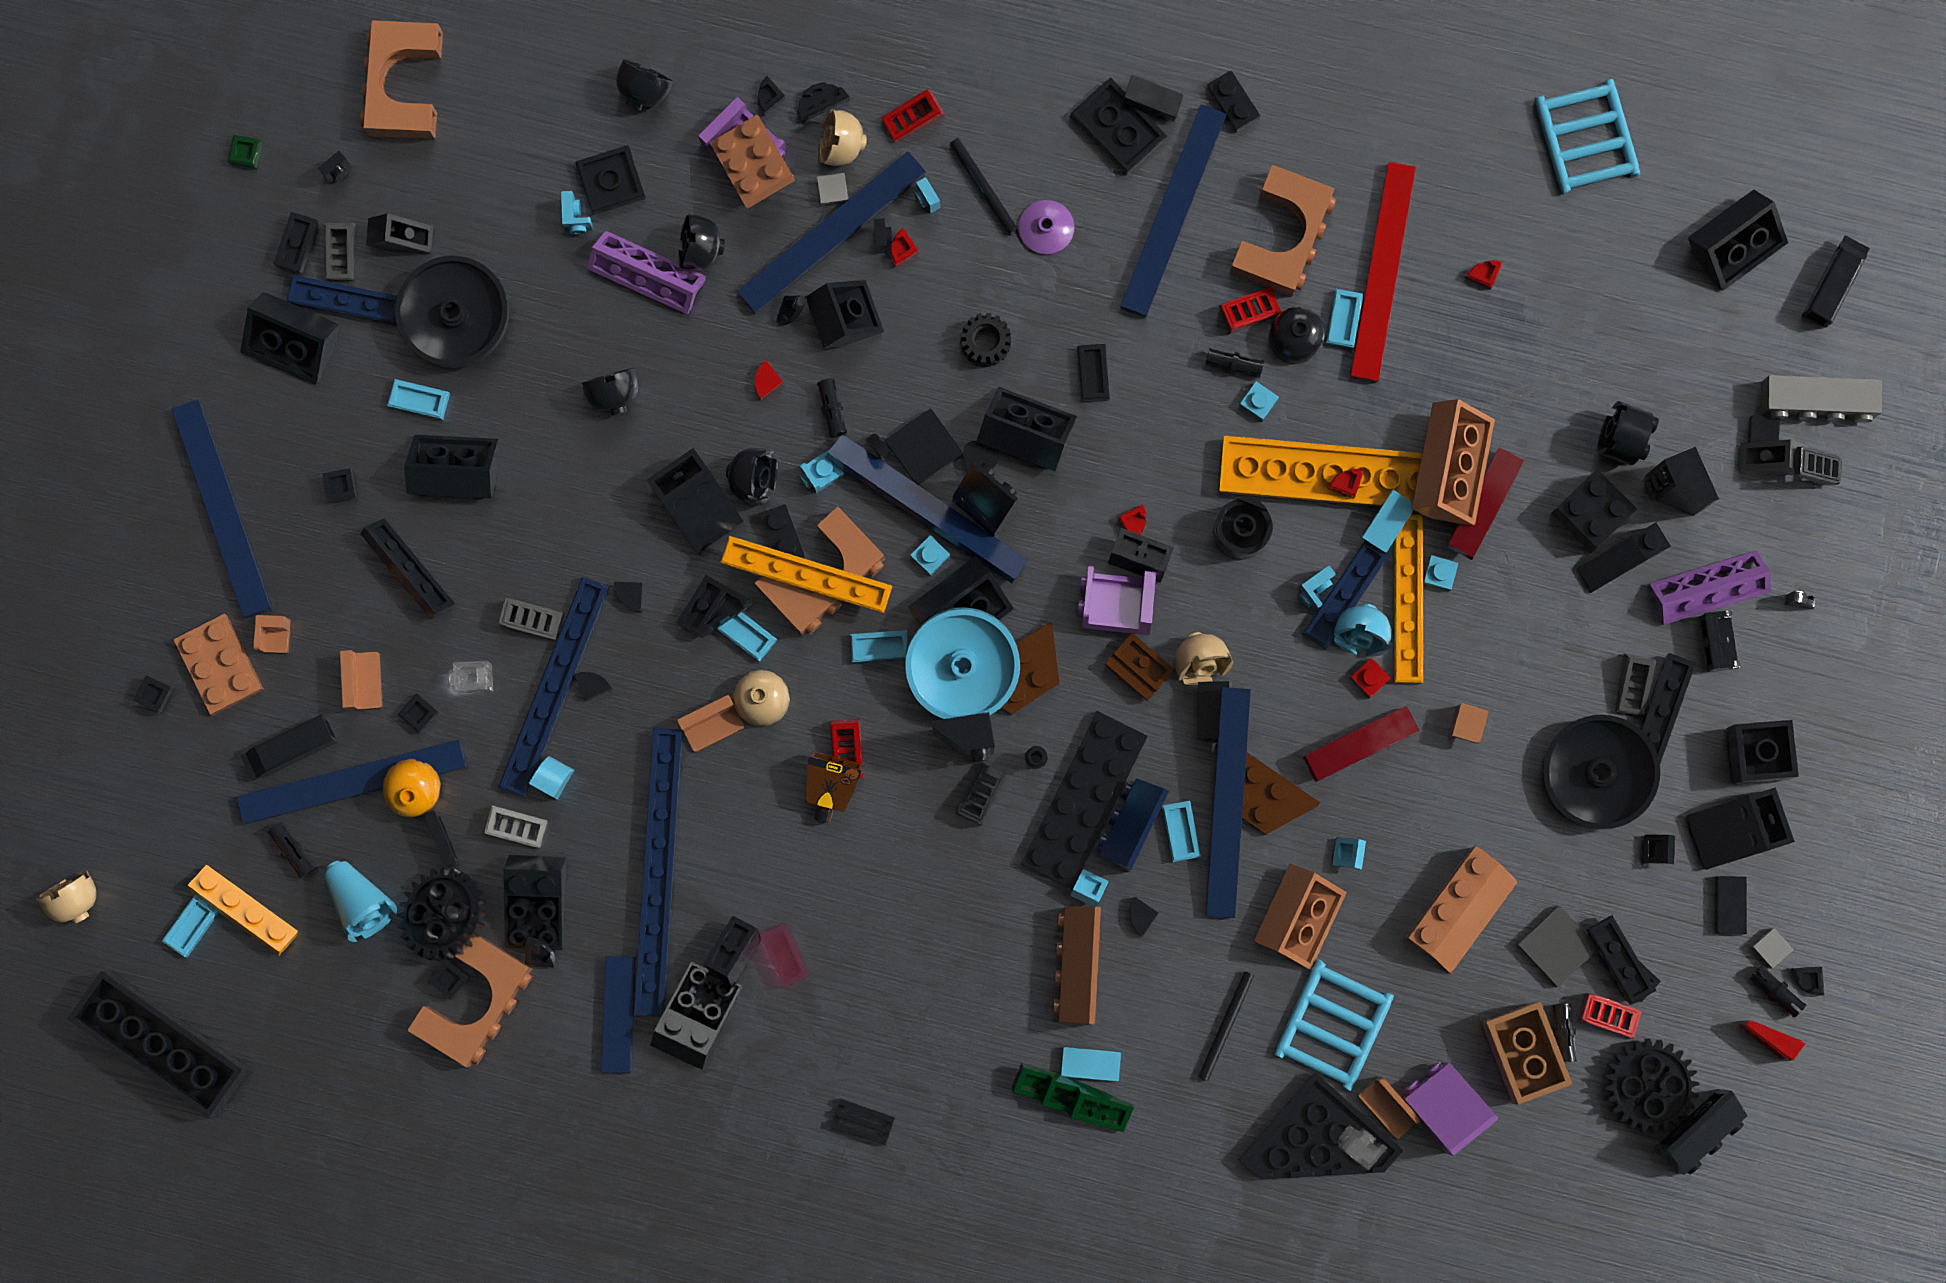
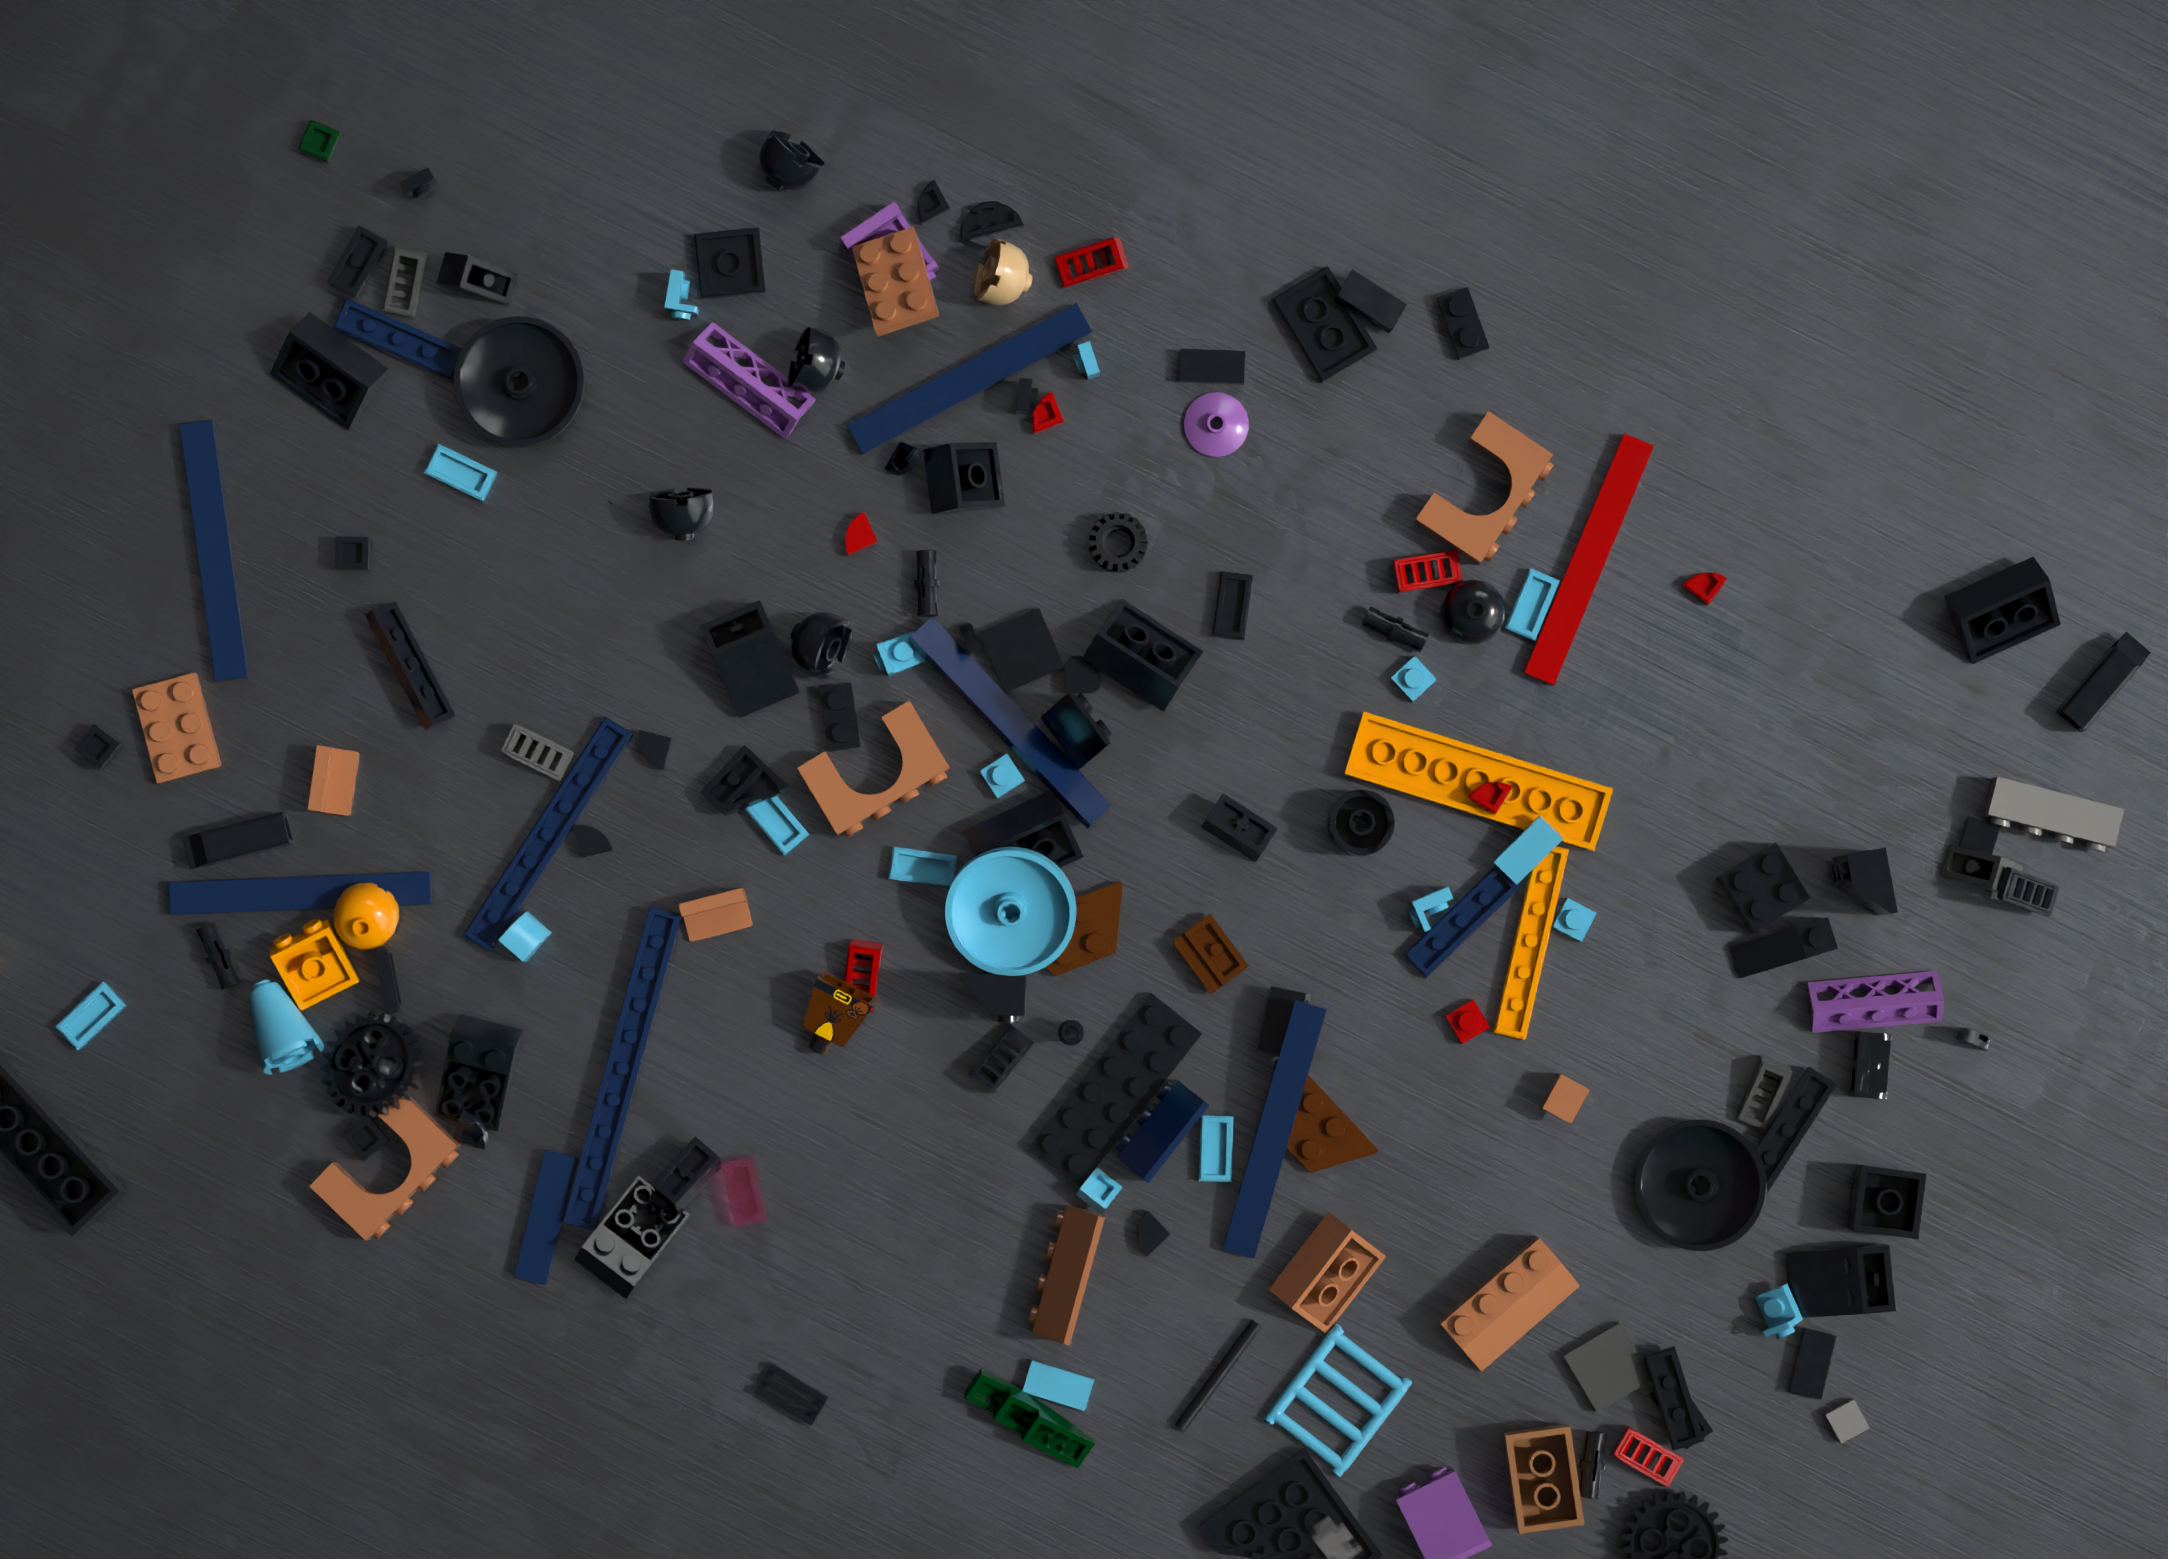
camera: 15 degrees right, 5 degrees up
light orange plate [187,865,298,956] -> none
nougat panel [254,615,291,654] -> none
nougat arch [360,20,443,139] -> none
black tile [398,693,439,734] -> none
black slope [404,435,499,499] -> none
clear brick [449,660,493,694] -> none
light grey slope [482,806,547,848] -> none
light orange tile [720,536,892,614] -> none
tan cylinder [733,670,790,727] -> none
light grey tile [817,173,848,206] -> none
black bar [950,138,1019,235] -> none
medium lavender panel [1077,566,1156,635] -> none
red tile [1118,504,1146,535] -> none
dark blue tile [1120,104,1227,318] -> none
tan cylinder [1174,632,1233,685] -> none
dark red slope [1303,706,1420,782] -> none
medium azure plate [1332,837,1366,869] -> none
medium azure cylinder [1333,604,1391,656] -> none
nougat panel [1357,1076,1422,1140] -> none
nougat slope [1412,399,1495,526] -> none
dark red slope [1447,447,1524,560] -> none
medium azure bar [1534,79,1640,194] -> none
black brick [1598,401,1659,466] -> none
black plate [1643,835,1675,864] -> none
red slope [1739,1020,1805,1061] -> none
black pin [1750,965,1807,1018] -> none
black tile [1791,967,1825,996] -> none
none -> light orange plate [270,919,359,1011]
none -> black tile [1179,349,1245,385]
none -> medium azure bracket [1755,1284,1803,1339]

